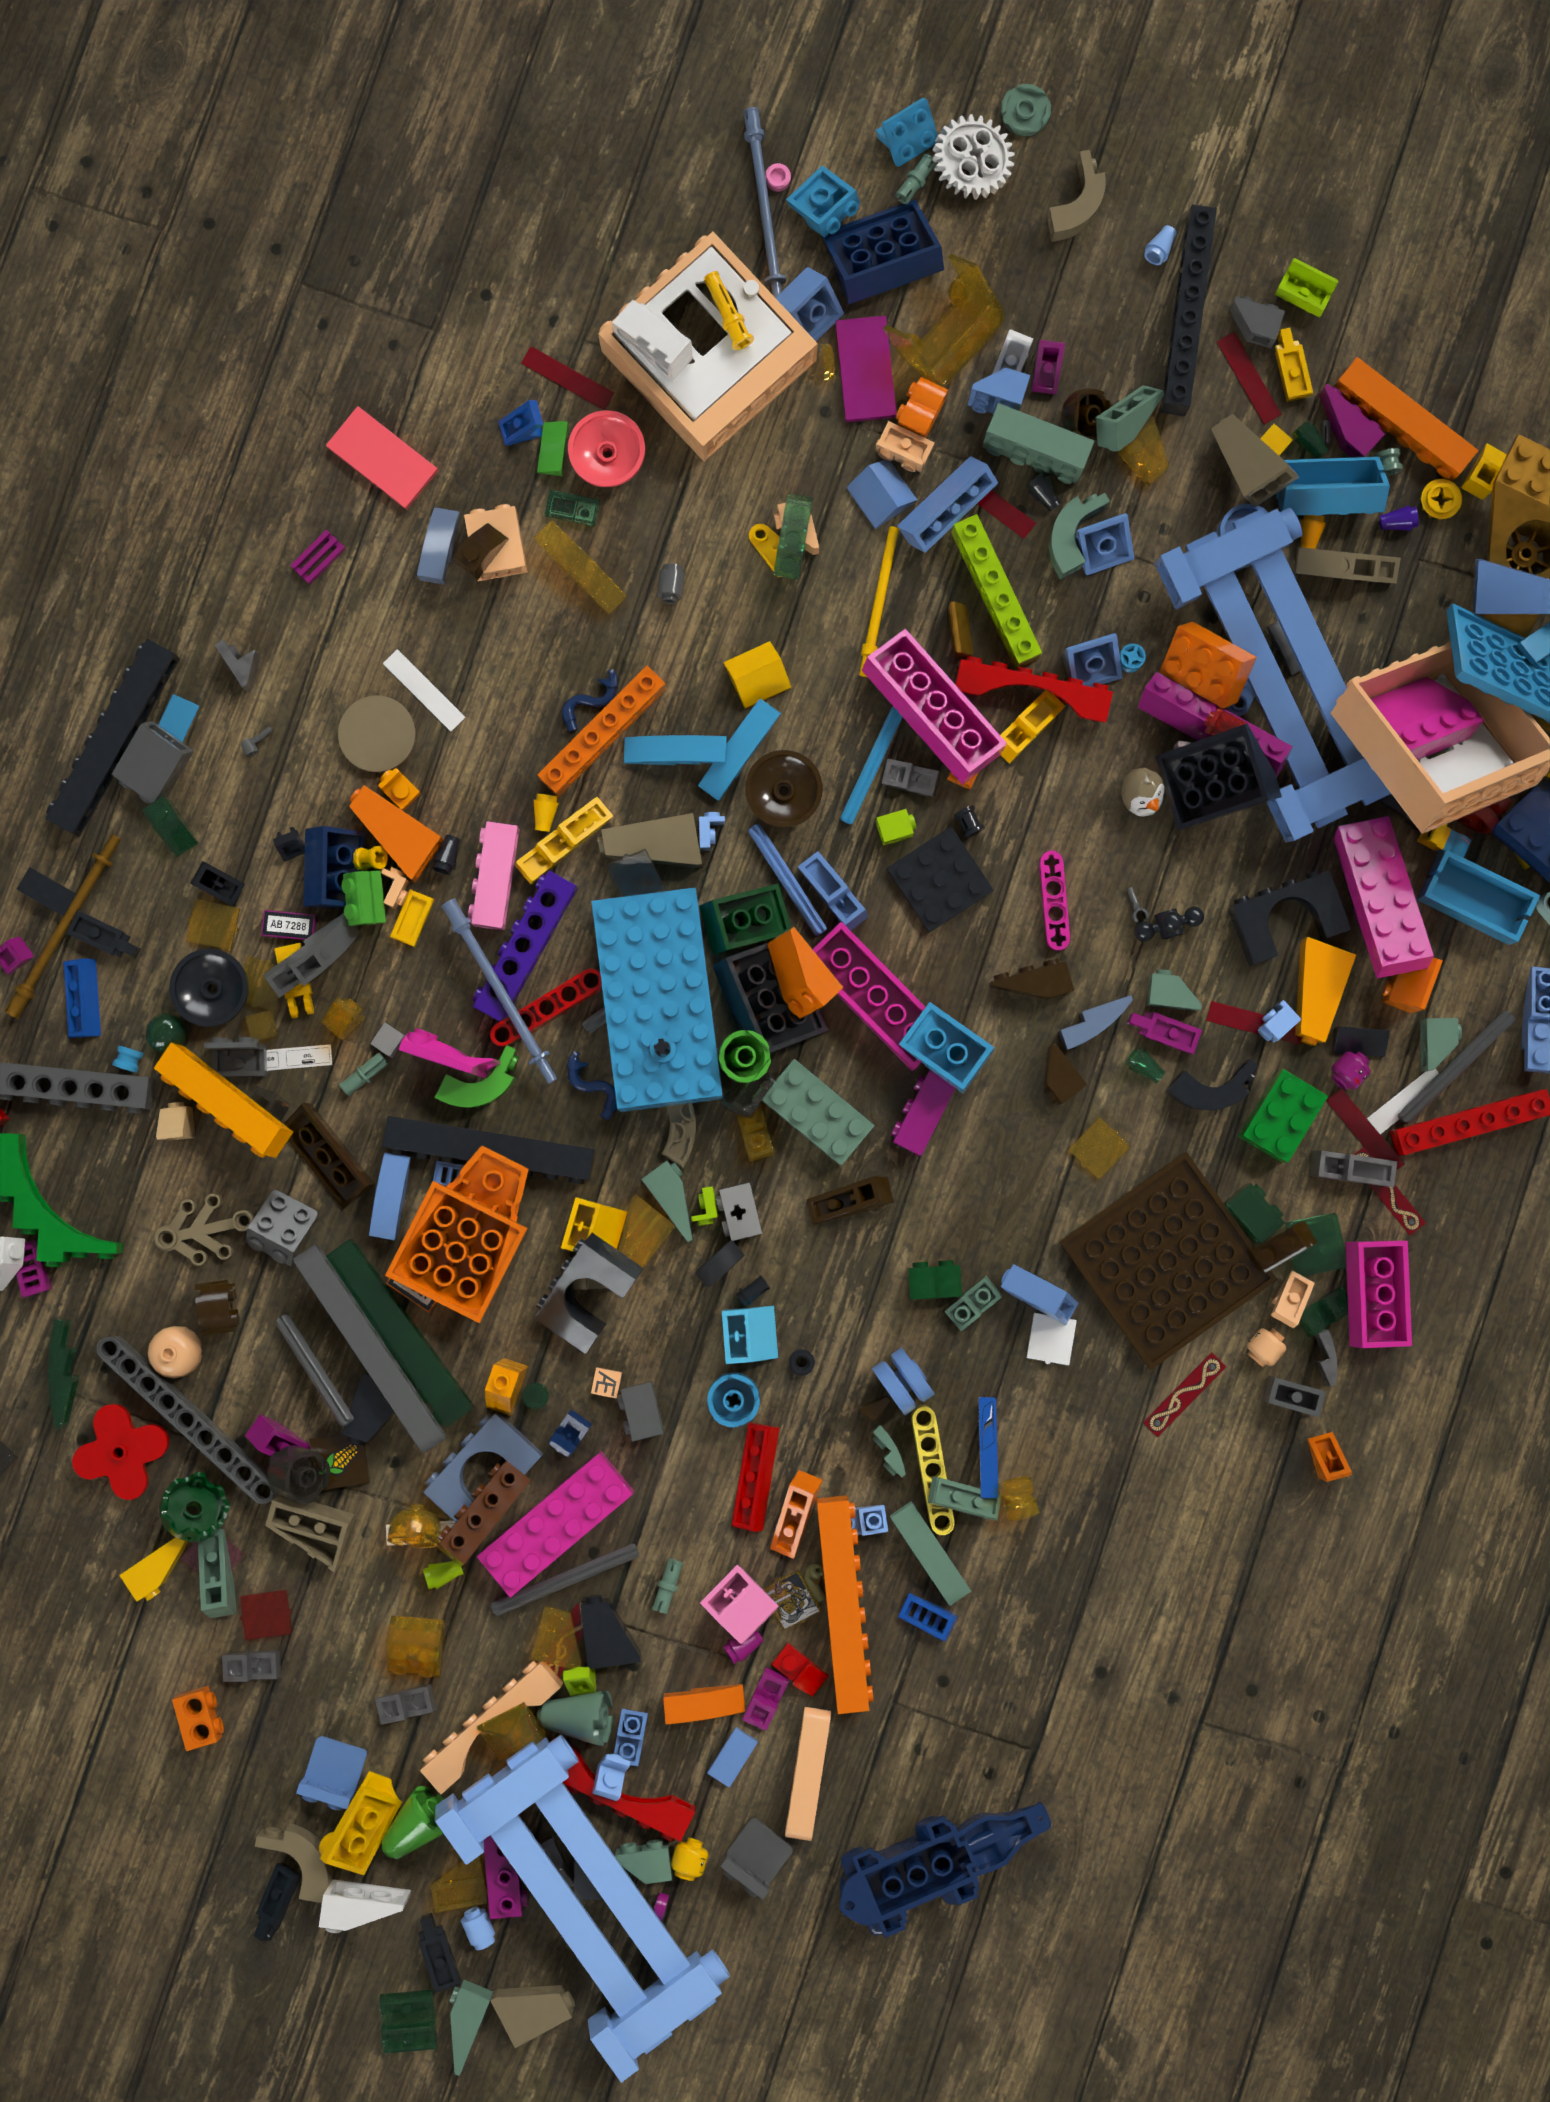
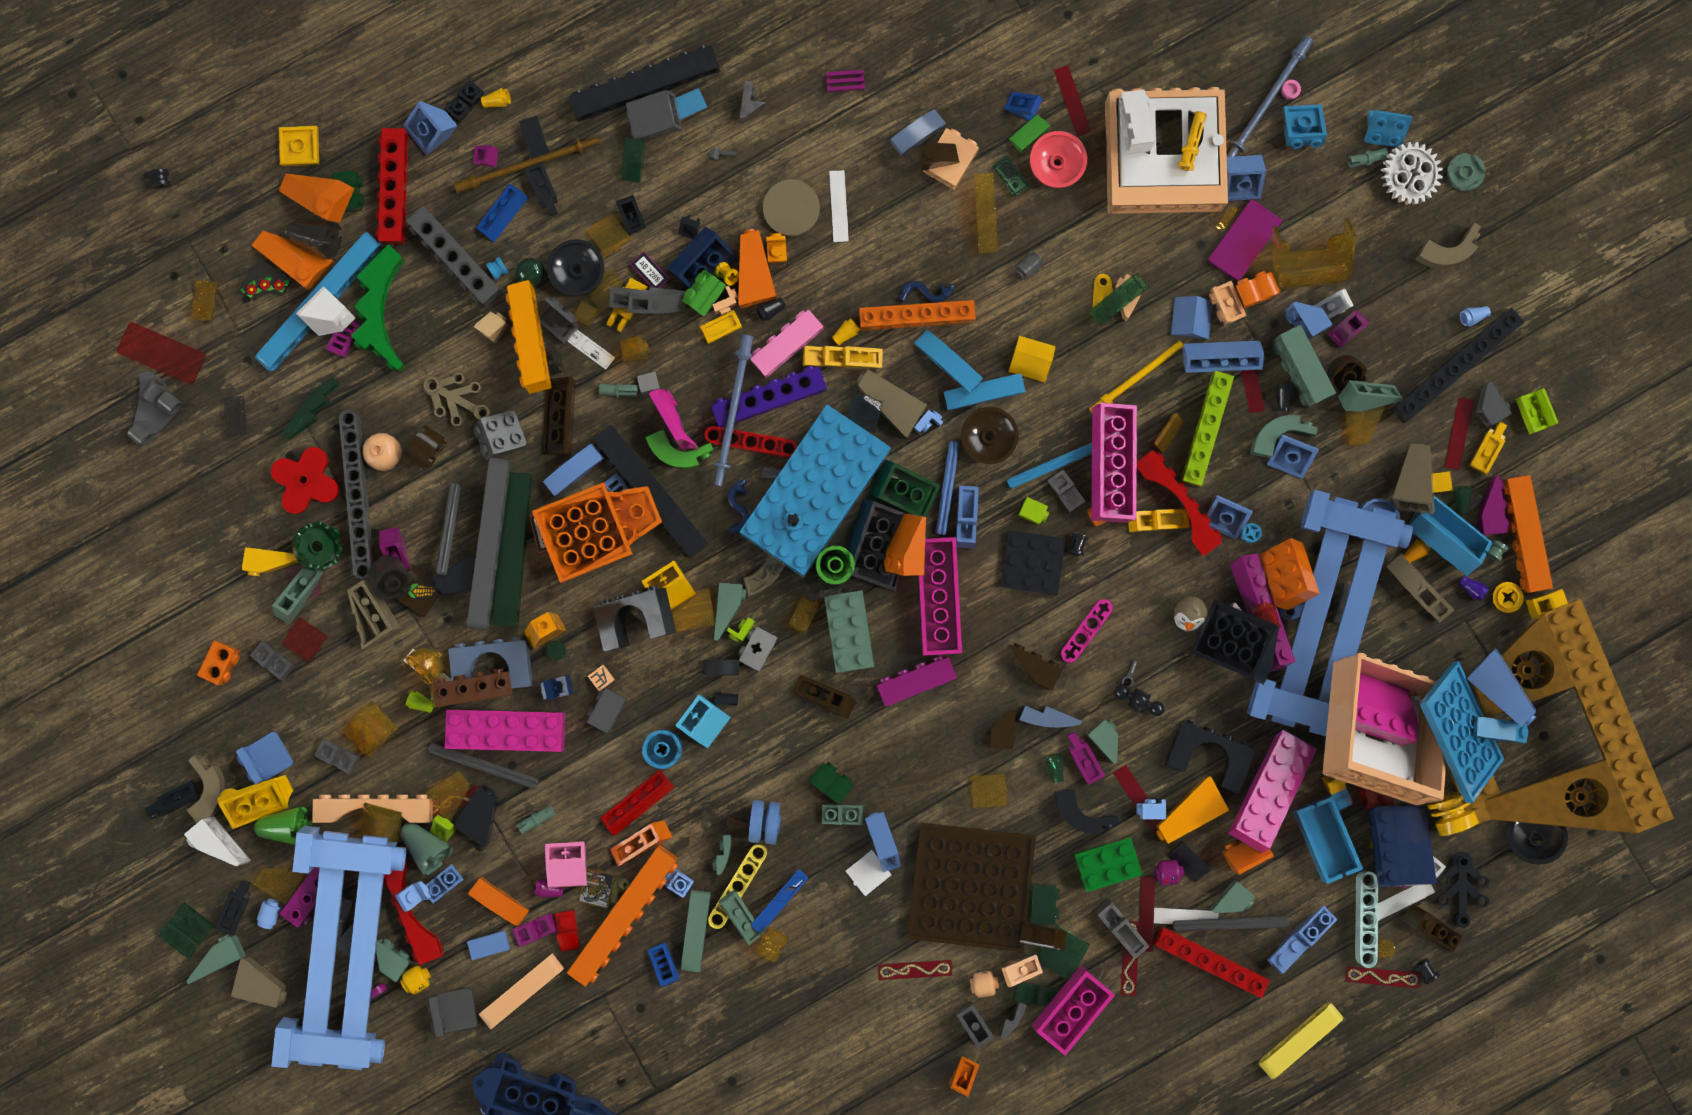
camera: 50 degrees right, 0 degrees up
coral tile [326,406,438,510] -> none
black plate [789,1349,815,1376] -> none
dark blue slope [821,199,944,304] -> none
dark azure slope [899,1002,994,1094] -> none

